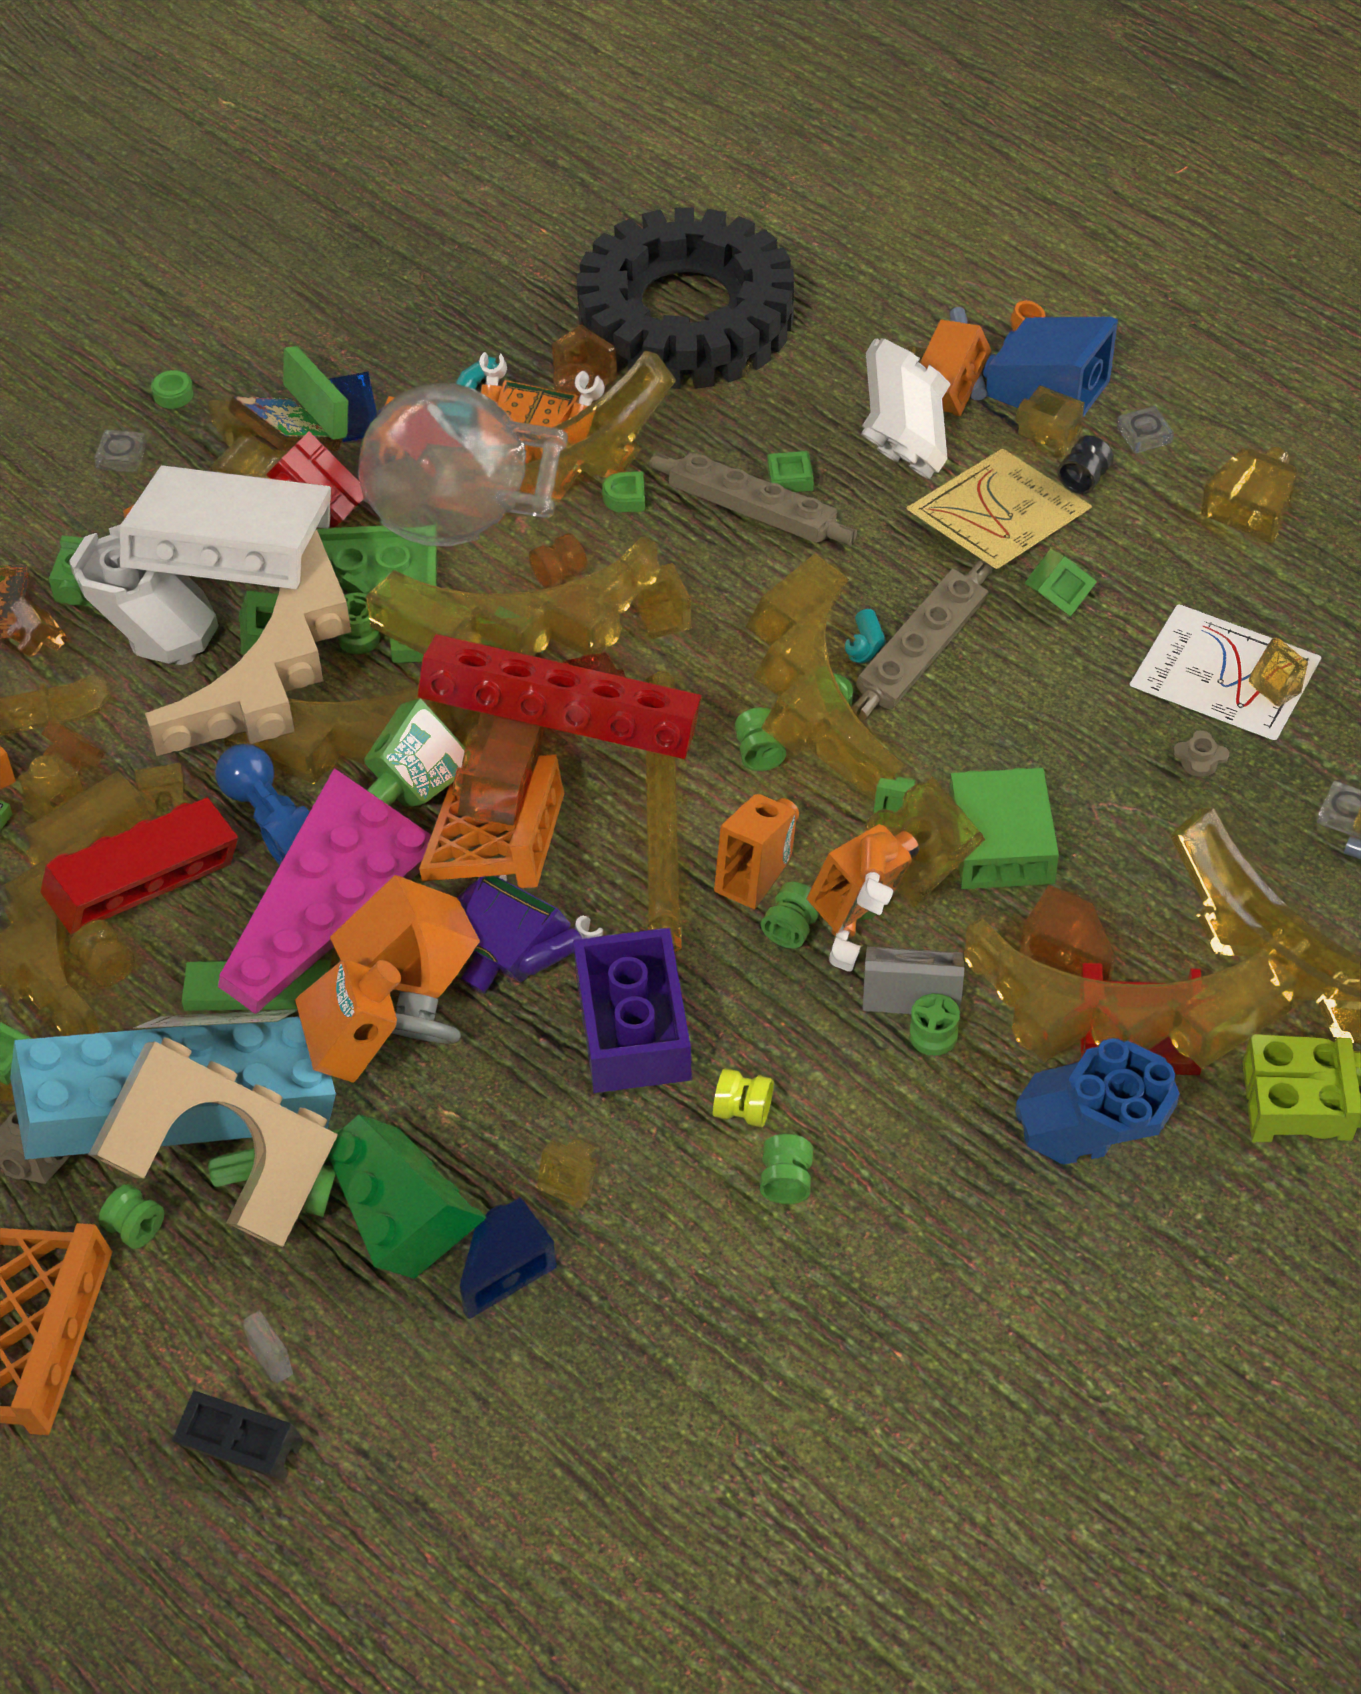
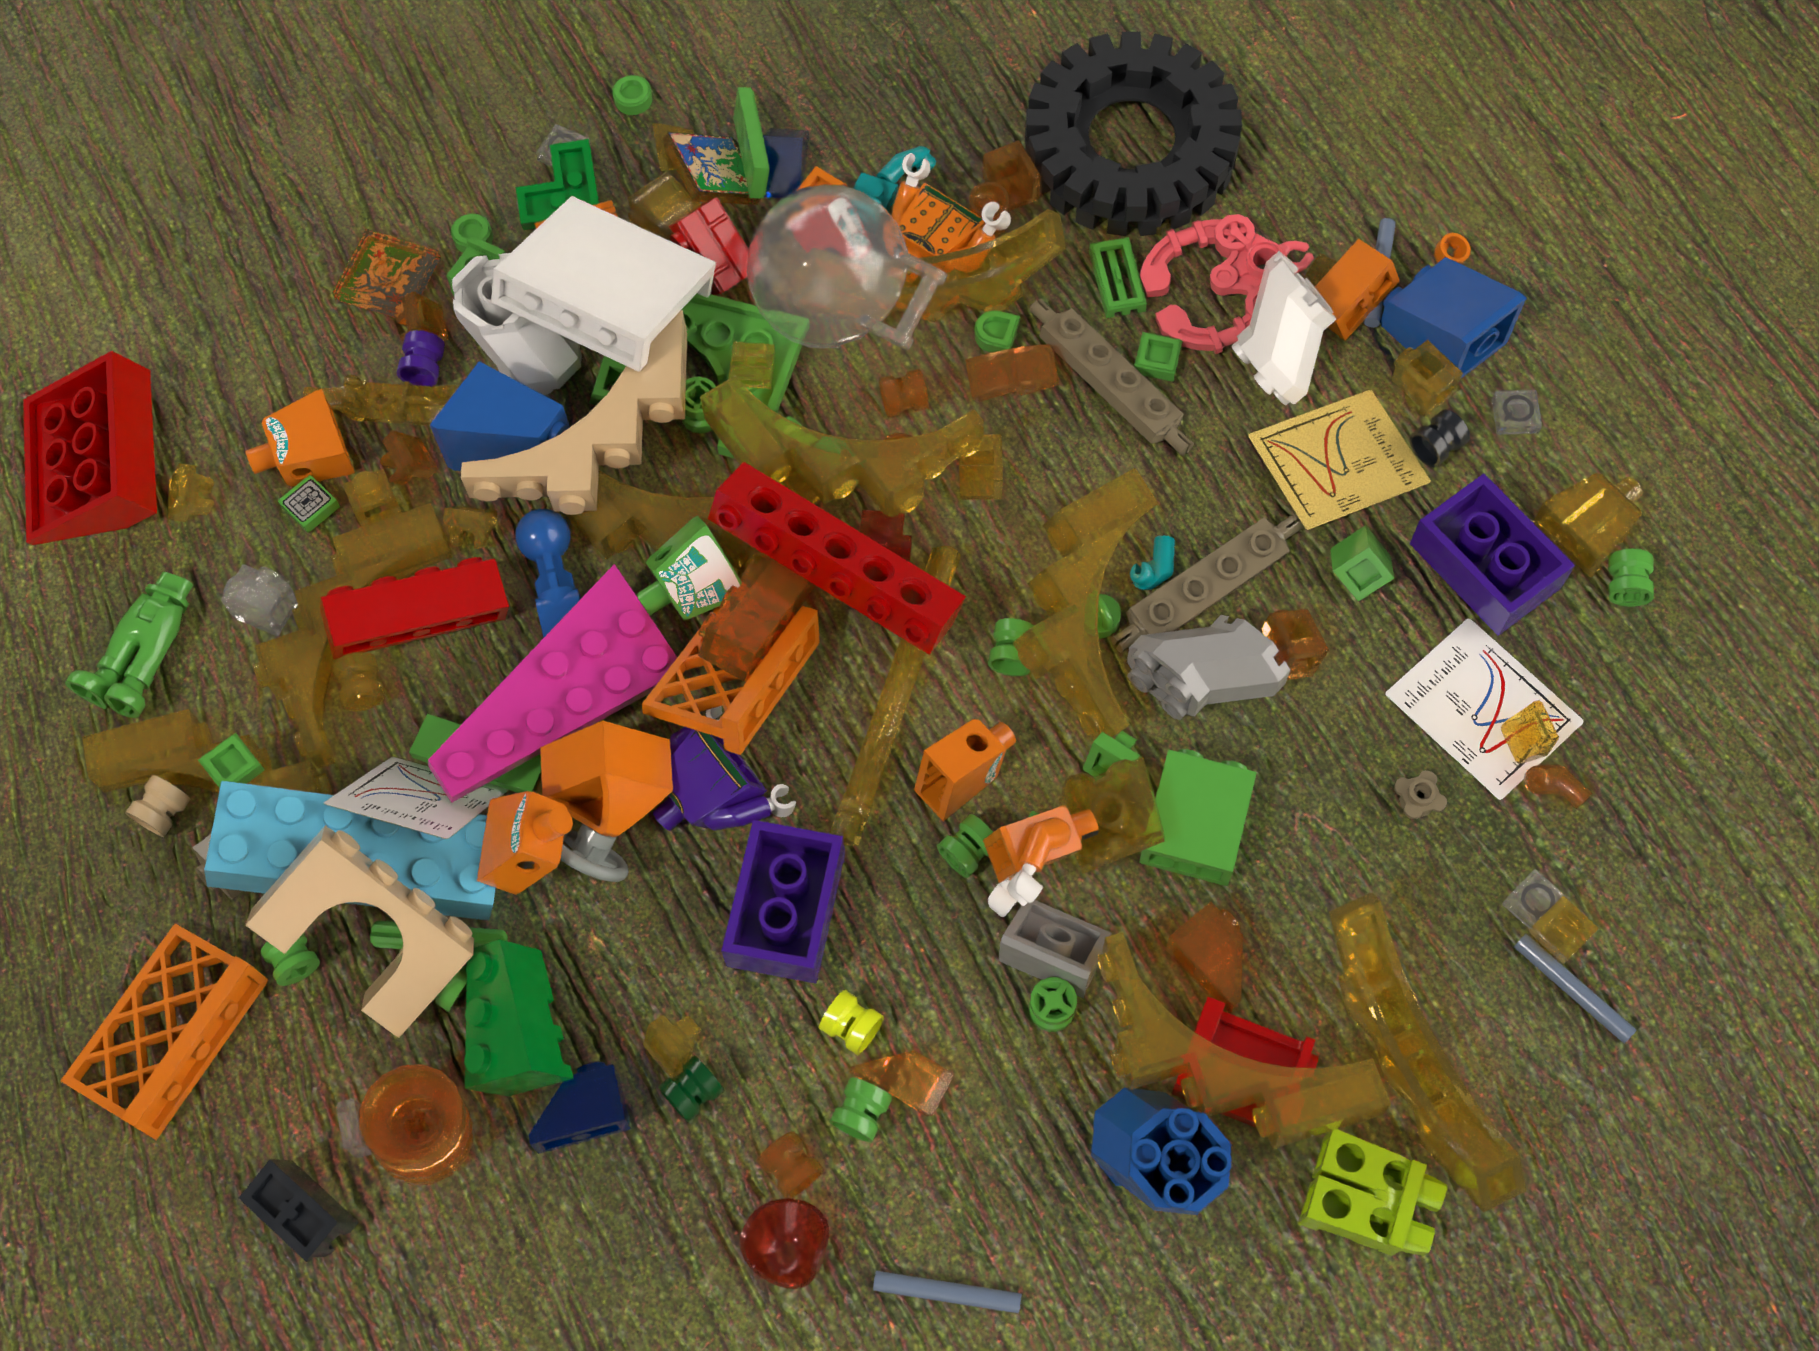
camera: 20 degrees right, 15 degrees up
none -> clear orange wheel [359,1064,474,1186]
none -> dark purple wheel [396,330,445,387]
none -> blue slope [430,361,570,471]
none -> bright green tile [451,214,493,253]
none -> green plate [515,139,599,230]
none -> dark green wheel [658,1055,725,1123]
none -> clear yellow tile [729,342,776,389]
none -> clear red helmet [740,1198,829,1289]
none -> clear orange wheel [757,1131,824,1200]
none -> clear orange slope [849,1050,955,1117]
none -> sand blue bar [873,1271,1022,1314]
none -> clear orange slope [965,344,1060,402]
none -> bright green tile [1089,237,1147,318]
none -> light grey brick [1127,615,1290,720]
none -> coral piece [1140,214,1314,354]
none -> clear orange brick [1260,609,1329,680]
none -> dark purple brick [1410,473,1575,636]
none -> clear orange arm [1524,765,1593,809]
none -> bright green wheel [1608,549,1654,607]

